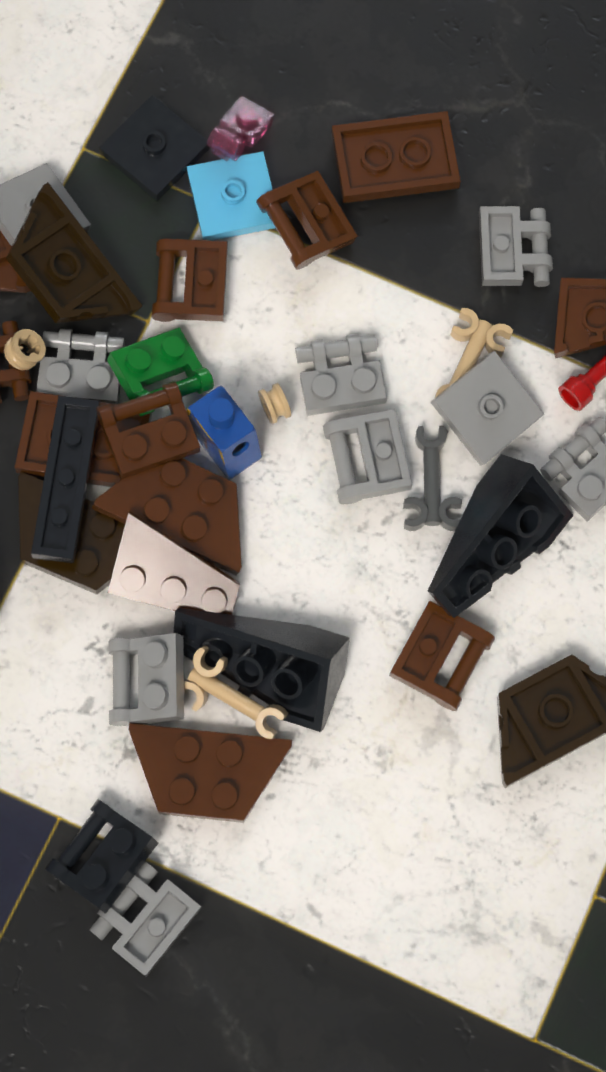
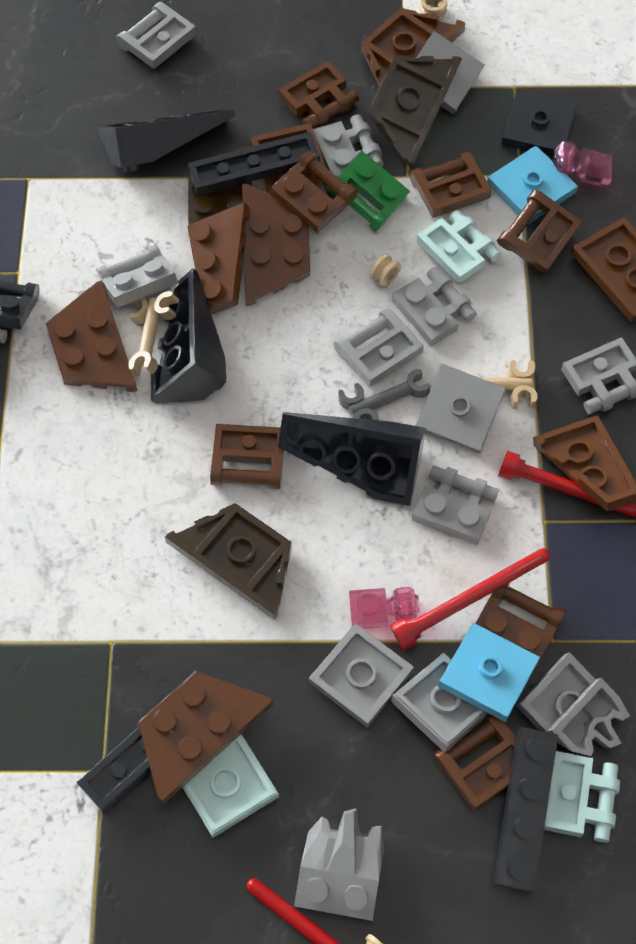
camera: 70 degrees right, 10 degrees down
tan bush [4,329,46,370] -> none
blue torso [186,385,262,480] -> none
none -> light aqua plate [417,210,501,284]

